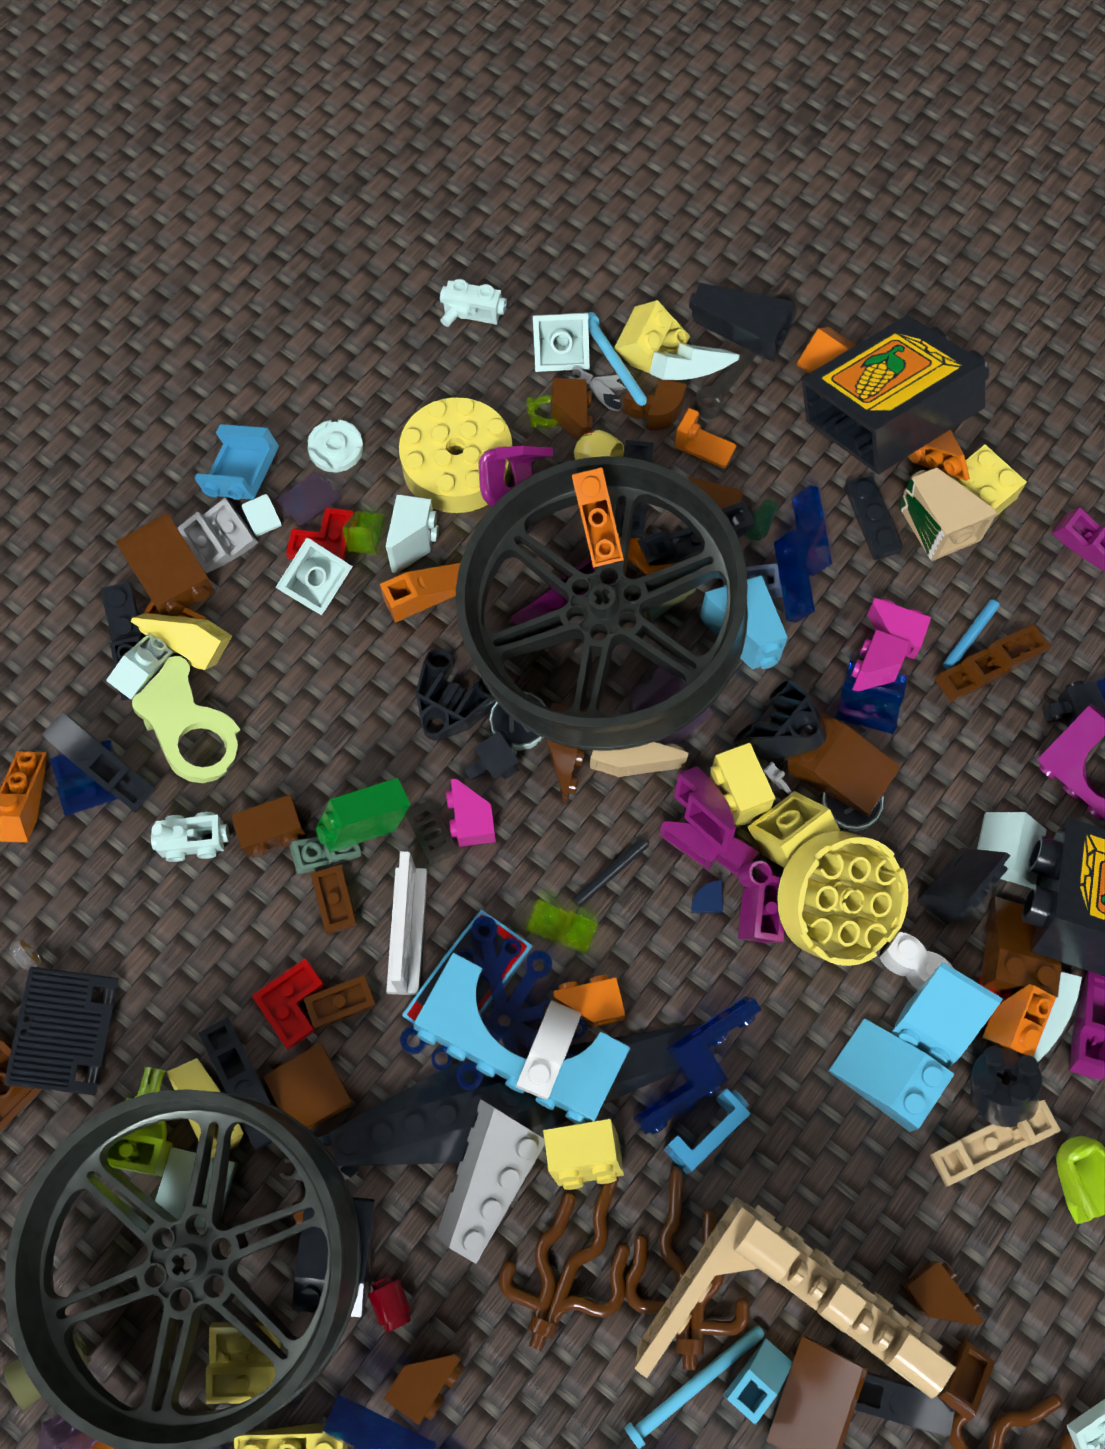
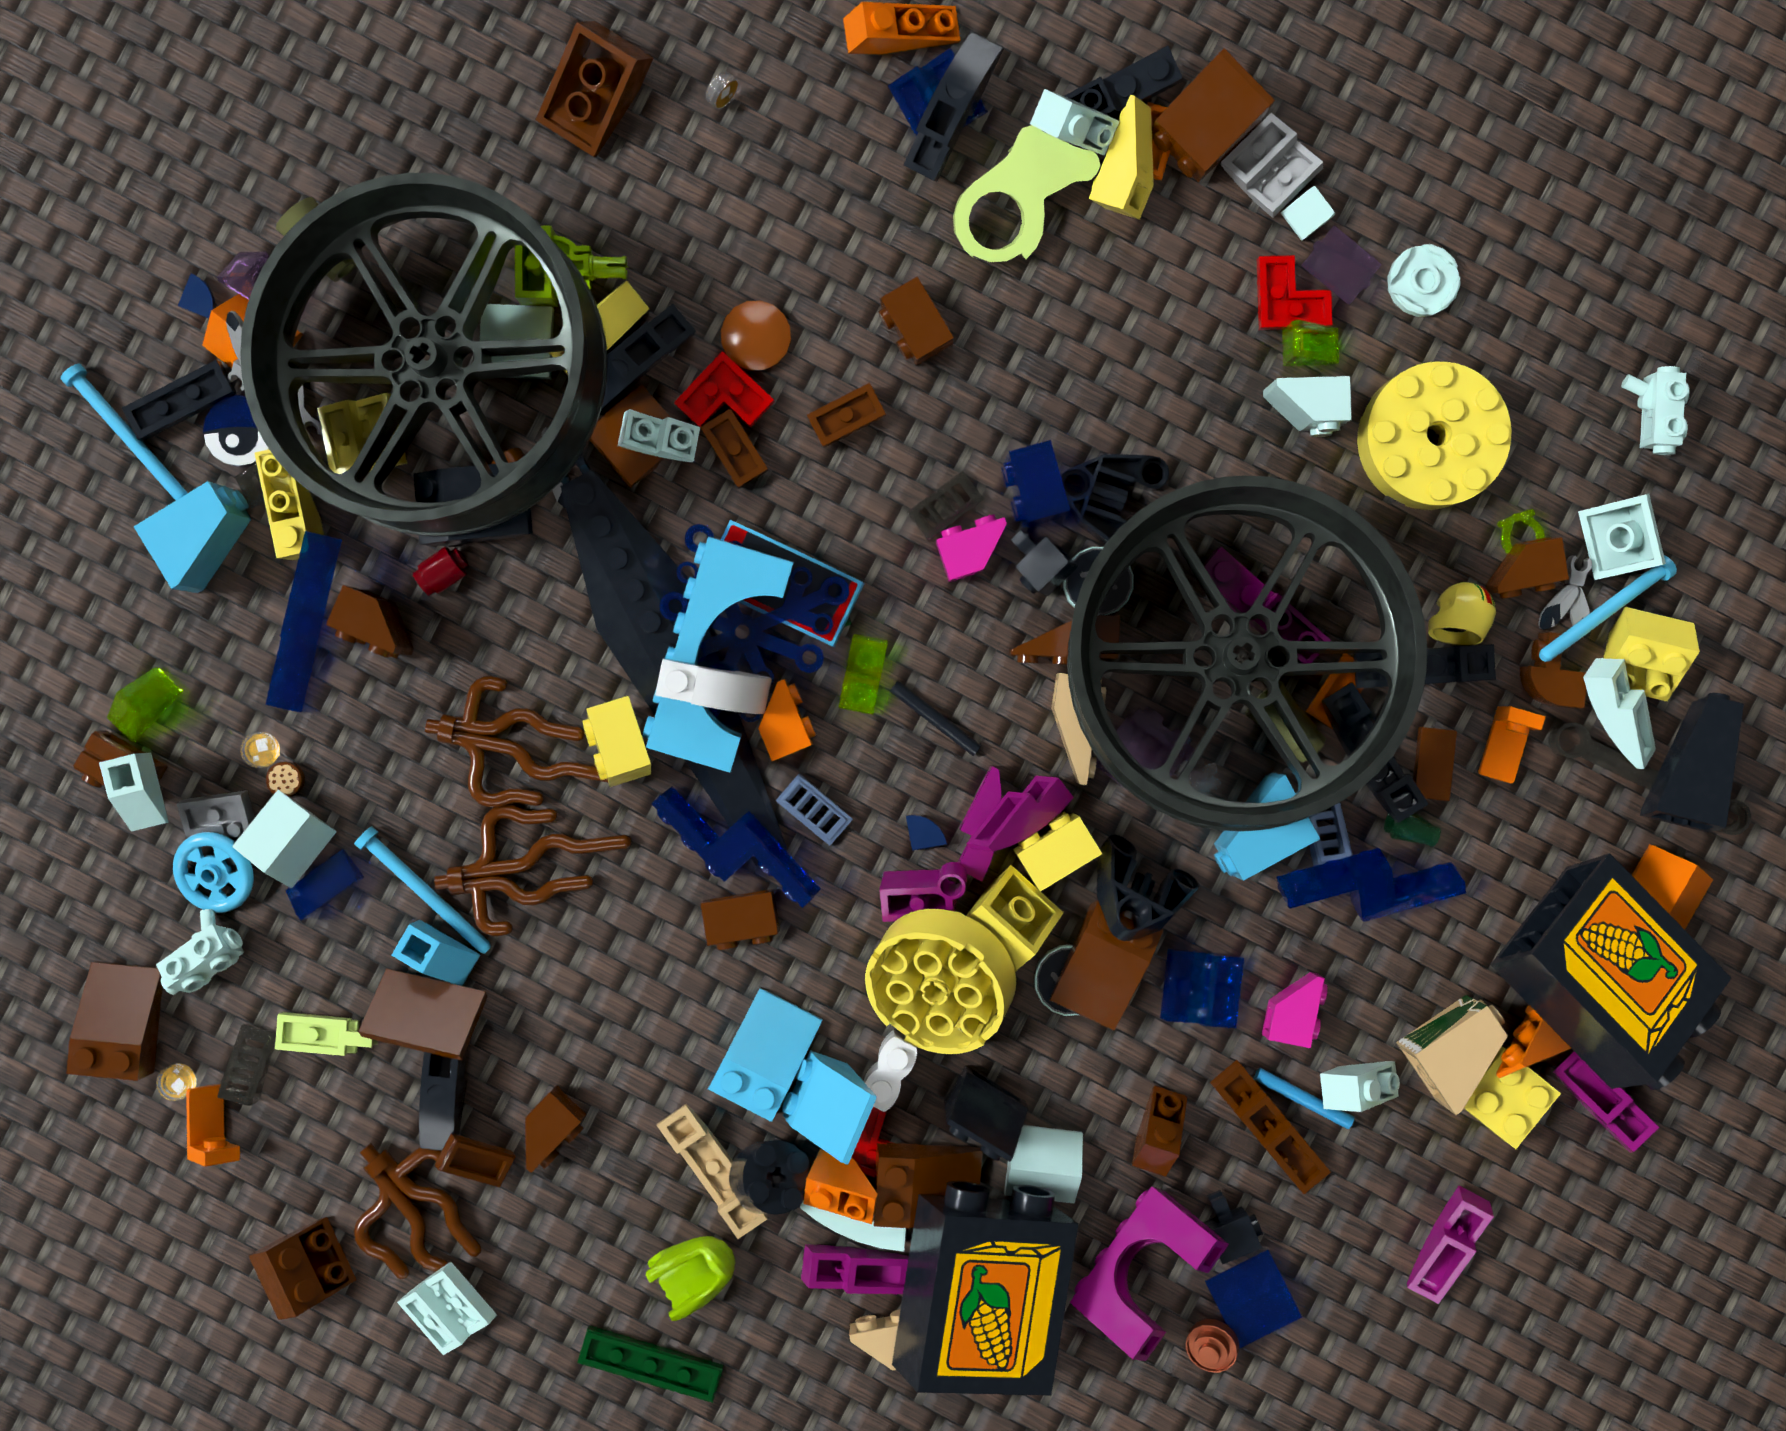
camera: 85 degrees right, 20 degrees up
black window [4,967,119,1096] -> none
light aqua brick [151,812,230,862] -> none
dark azure panel [194,424,279,500] -> none
light aqua slope [276,538,353,615] -> none
sand green slope [290,837,361,875] -> none
green brick [316,778,411,853] -> none
orange slope [380,563,461,623] -> none
white fence [386,852,428,995] -> none
light grey wedge [436,1099,545,1263] -> none
magenta piece [478,446,553,507] -> none
orange slope [572,468,624,568] -> none
tan bracket [634,1197,956,1399] -> none
dark azure panel [664,1088,751,1175] -> none
light grey piece [761,762,792,796] -> none
black plate [844,476,903,560] -> none
dark pink slope [851,629,910,692] -> none
none -> light aqua slope [618,409,700,462]
none -> reddish brown brick [700,889,780,950]
none -> dark orange dish [721,300,791,372]
none -> sand blue slope [776,773,853,846]
none -> clear blue brick [1001,440,1070,529]
none -> reddish brown slope [1132,1085,1188,1177]
none -> light aqua slope [1320,1061,1400,1112]
none -> magenta slope [1553,1052,1660,1153]

